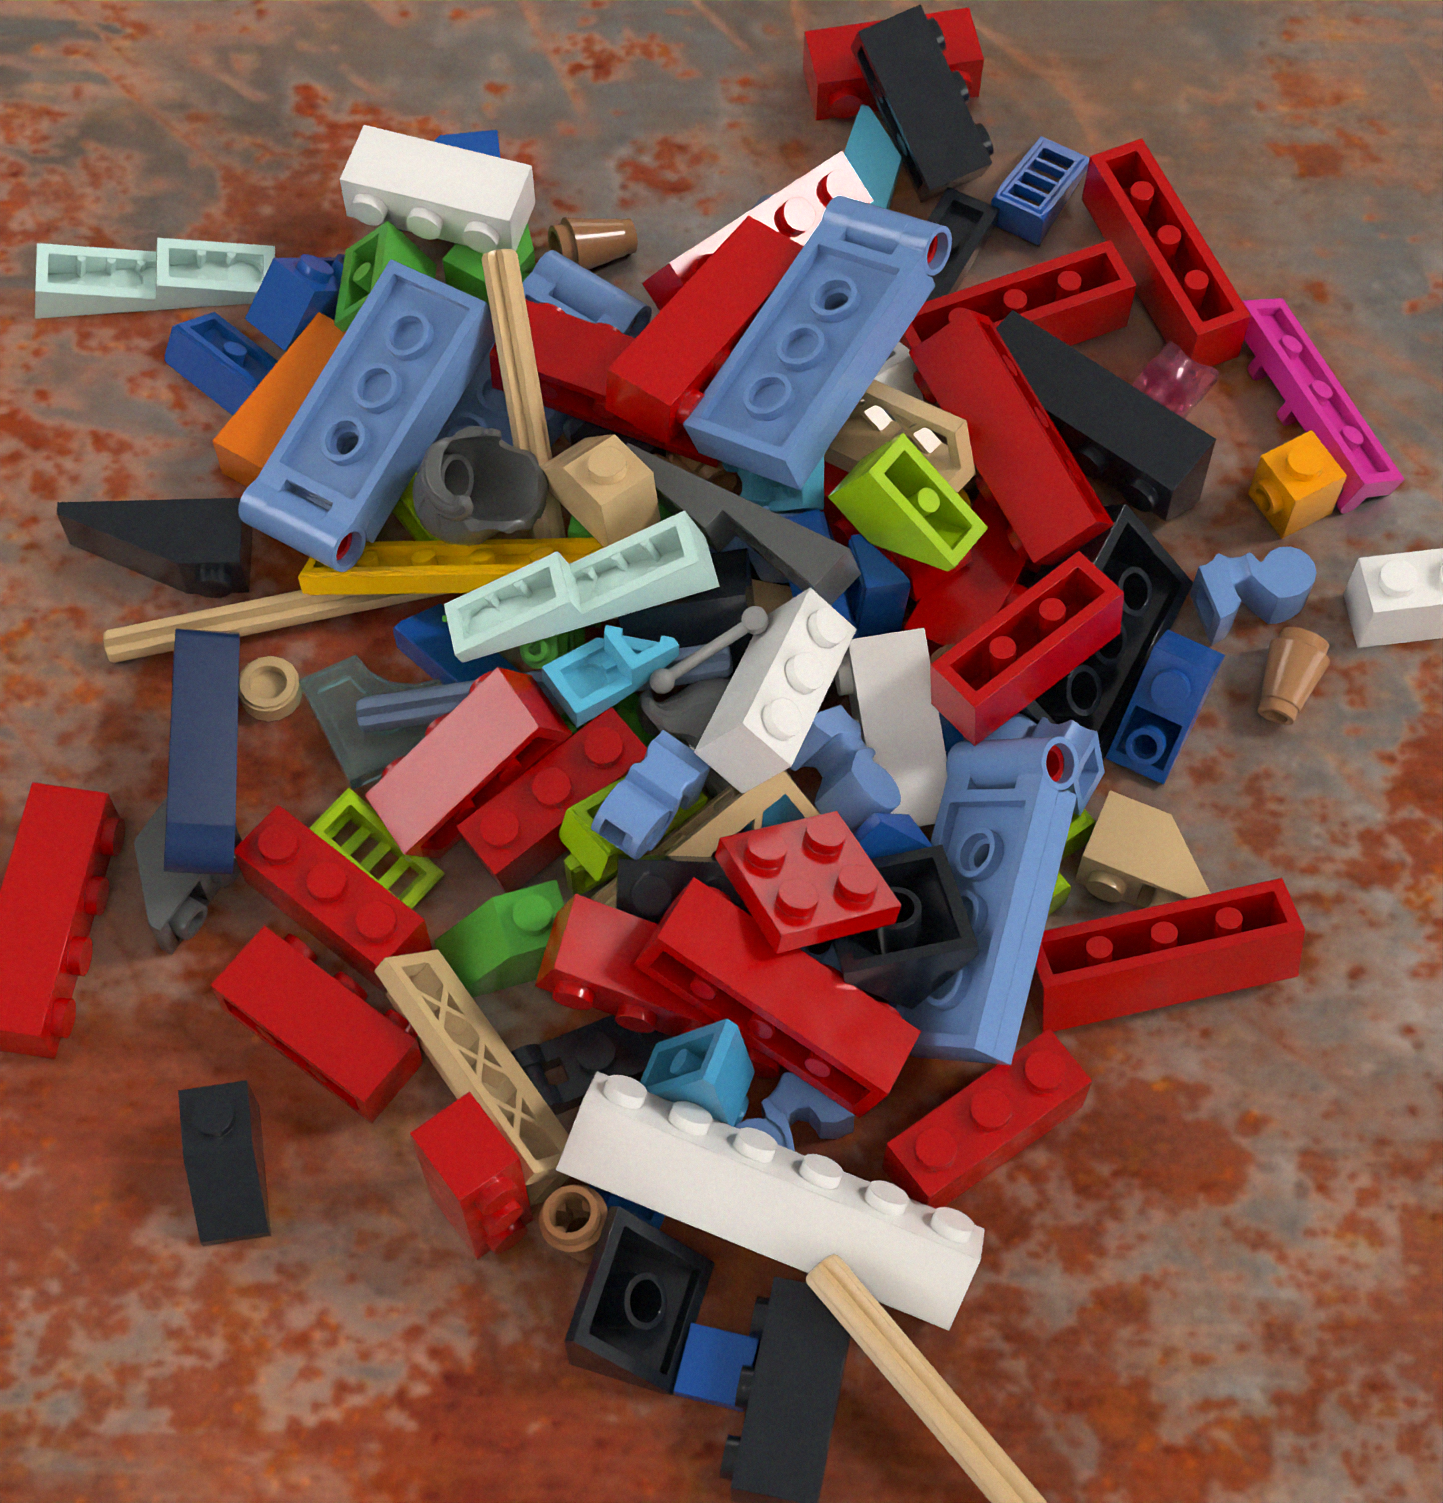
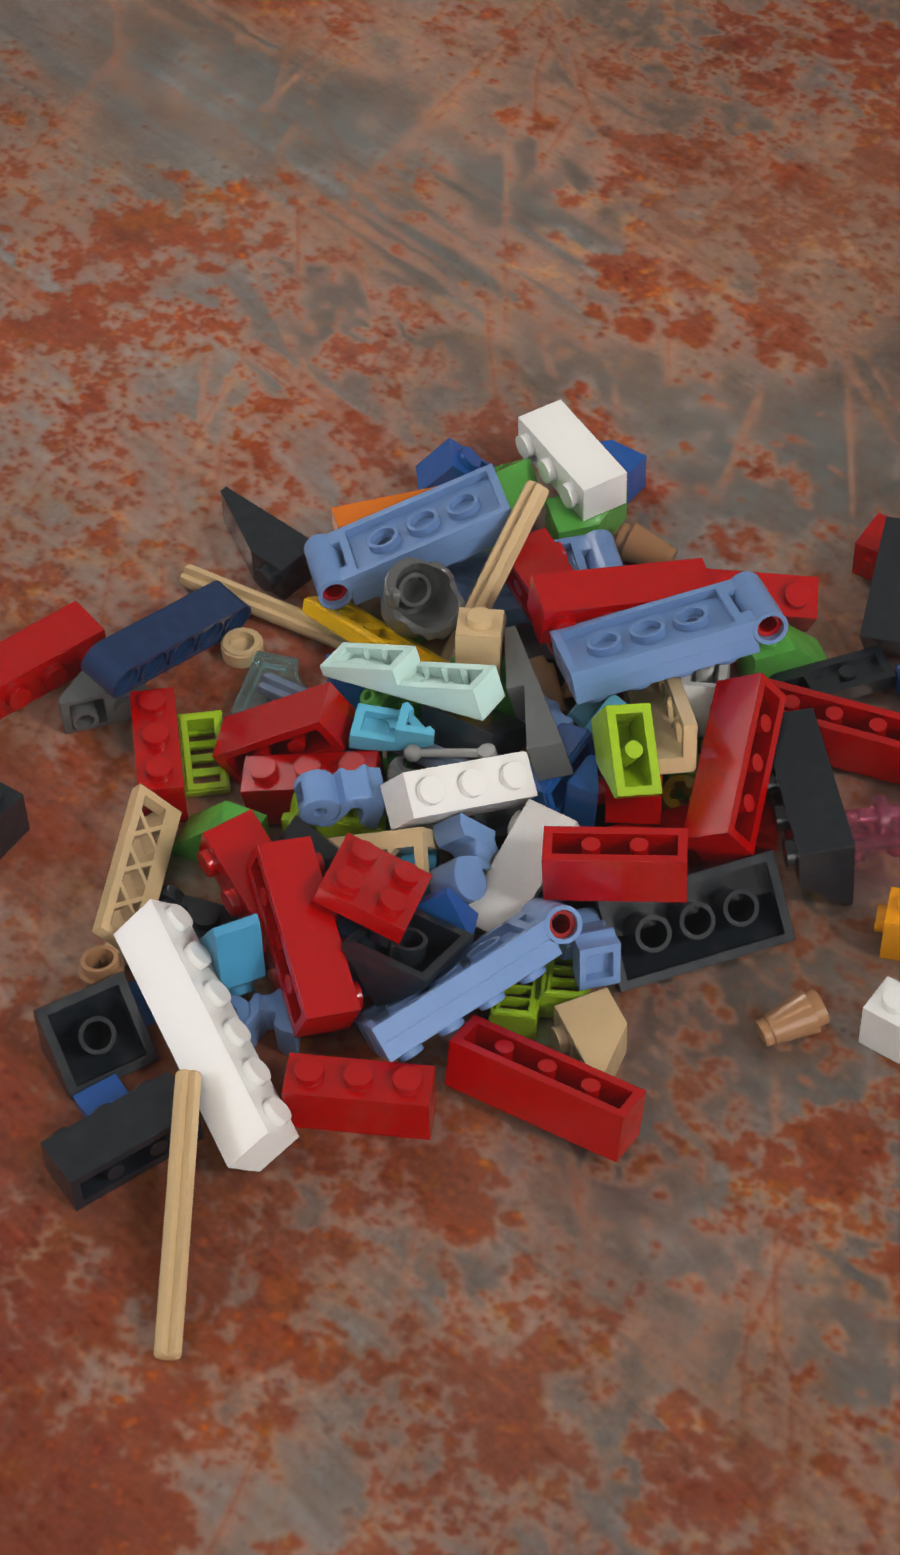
camera: 45 degrees right, 15 degrees down
light aqua slope [35,238,275,319] -> none
blue slope [164,312,278,416] -> none
red brick [211,926,424,1124] -> none
red brick [410,1091,533,1260] -> none
medium azure slope [844,105,903,209] -> none
blue slope [1106,629,1225,785] -> none
medium blue leg [1190,546,1317,646] -> none

